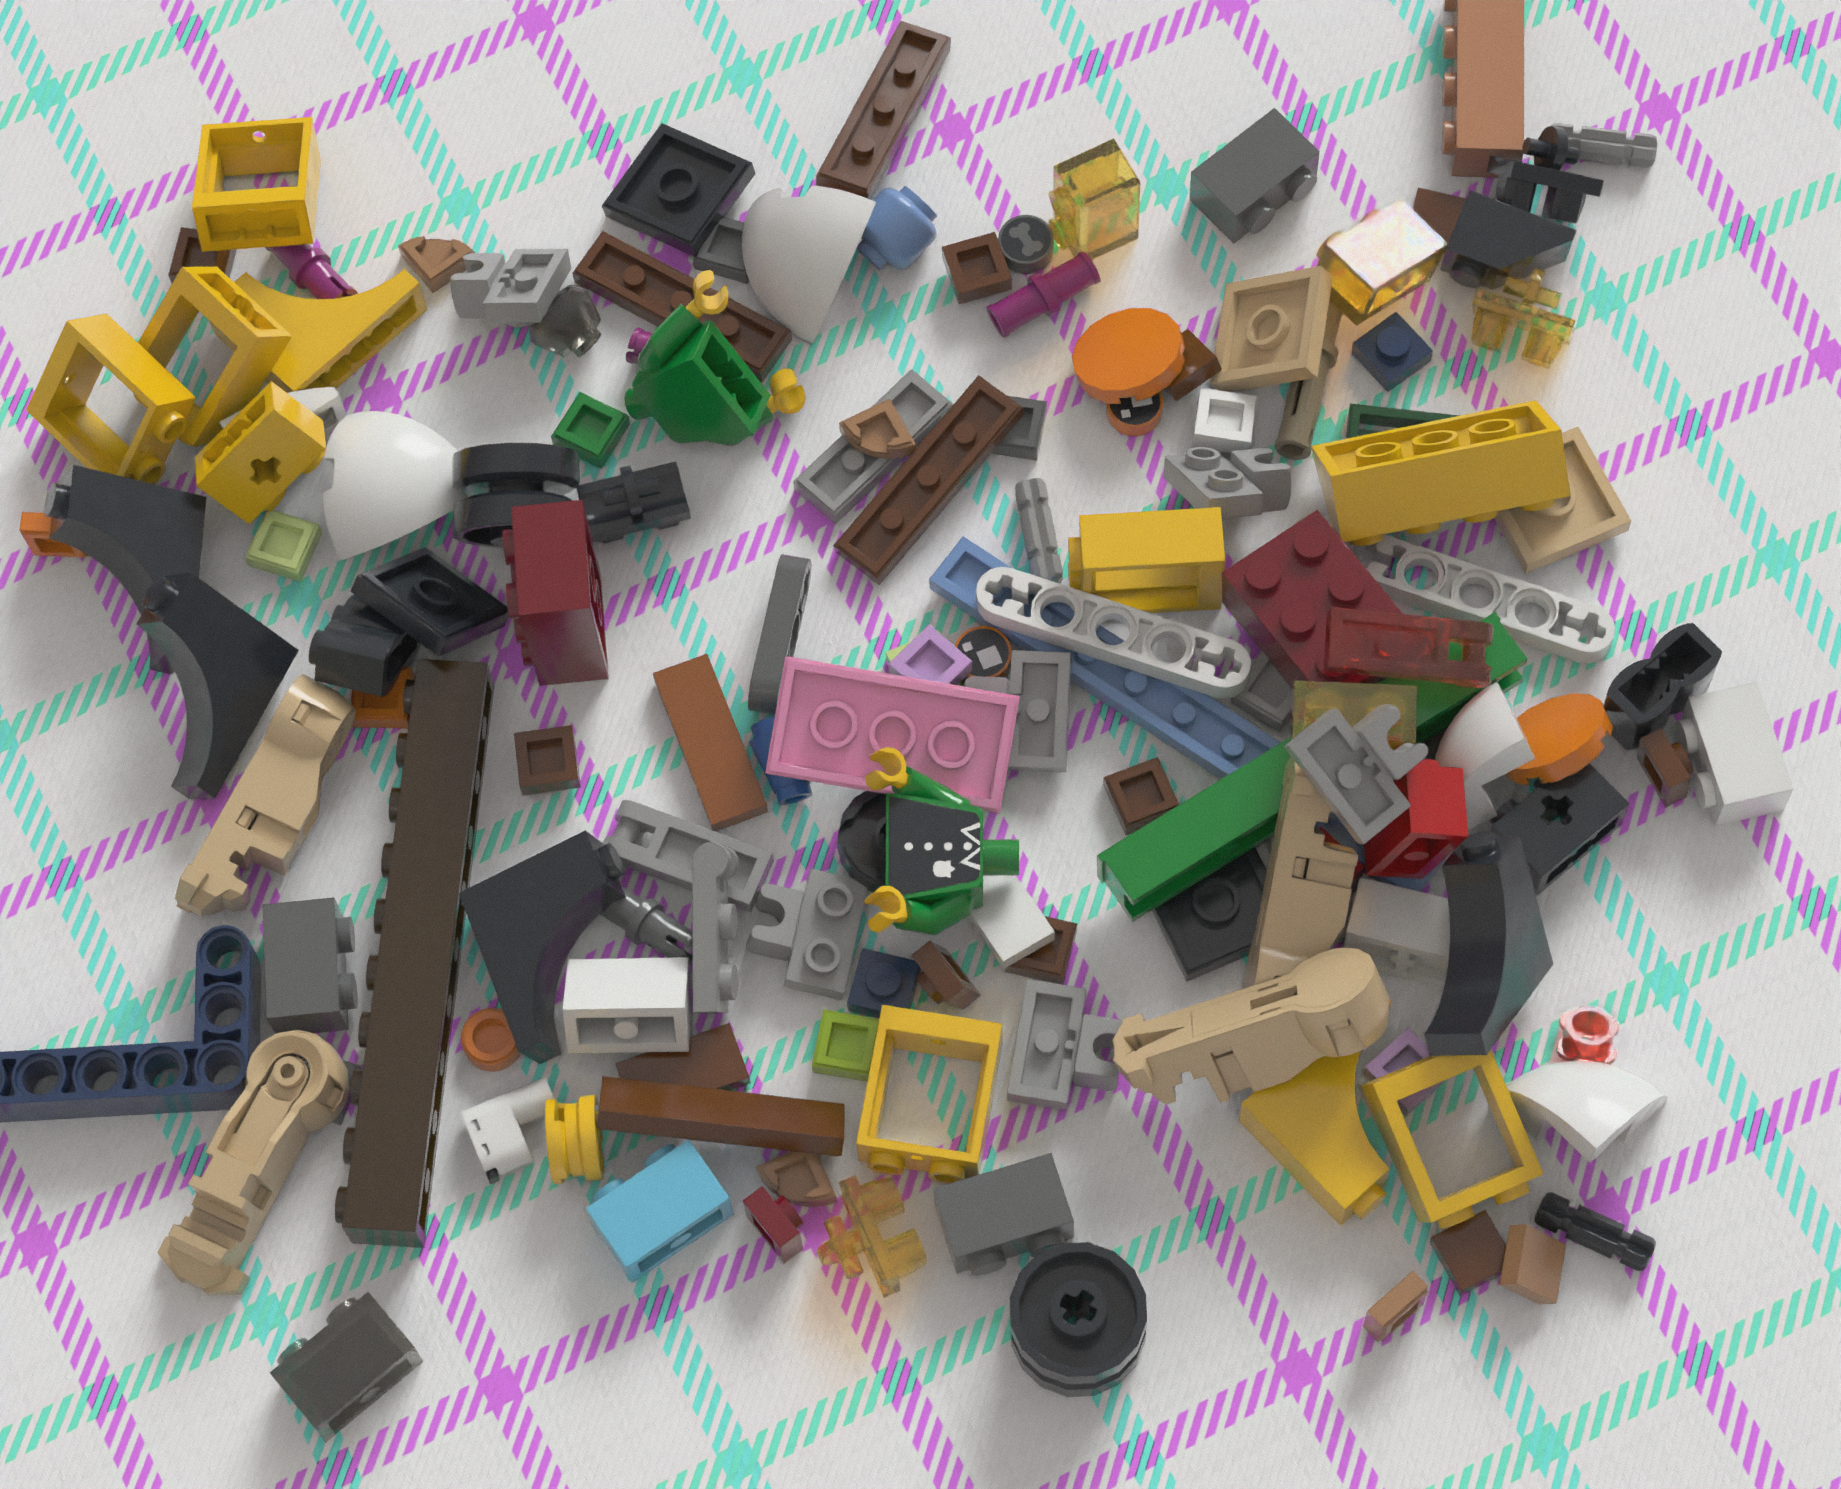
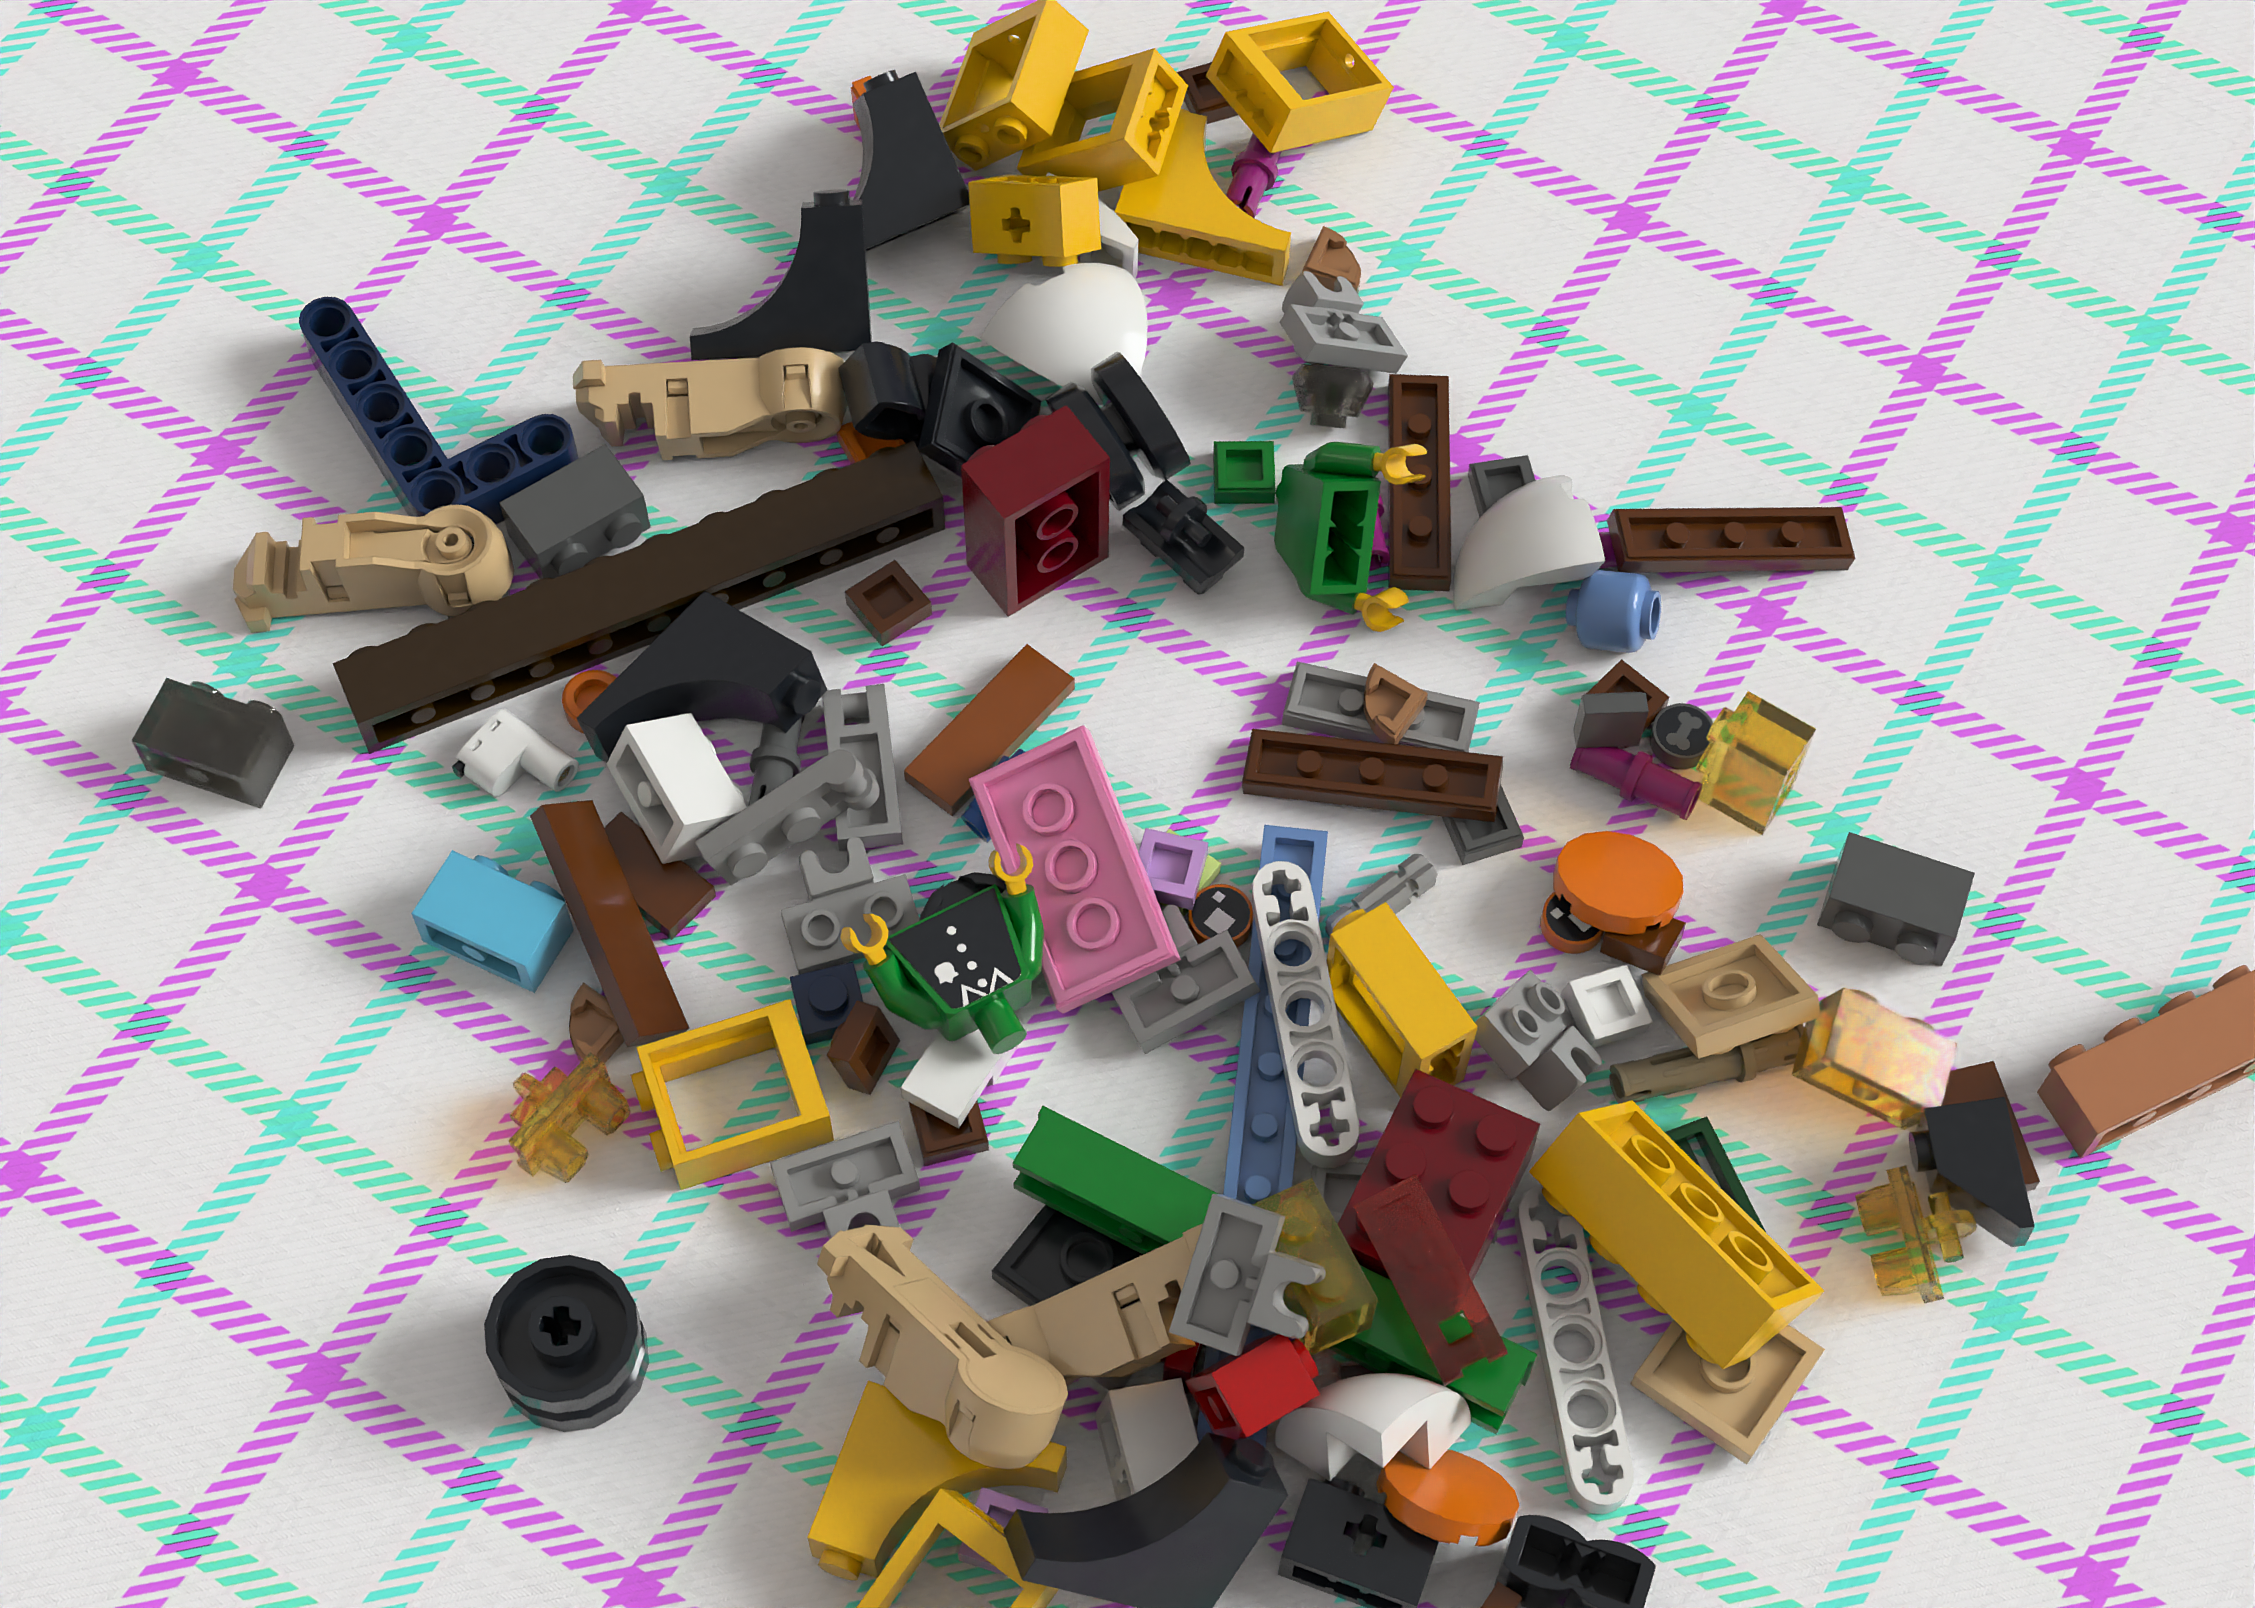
camera: 55 degrees right, 5 degrees down
yellowish green tile [245,510,323,582] -> none
yellow wheel [545,1095,605,1185] -> none
black tile [602,123,756,257] -> none
dark red plate [743,1186,804,1264] -> none
dark grey beam [748,554,812,715] -> none
lime tile [812,1009,879,1082] -> none
dark grey brick [933,1153,1074,1276] -> none
reddish brown tile [1103,757,1179,836] -> none
dark blue plate [1351,312,1433,392] -> none
black hips [1486,126,1604,224] -> none
light grey axle [1551,123,1657,167] -> none
none -> dark grey tile [1573,692,1649,748]

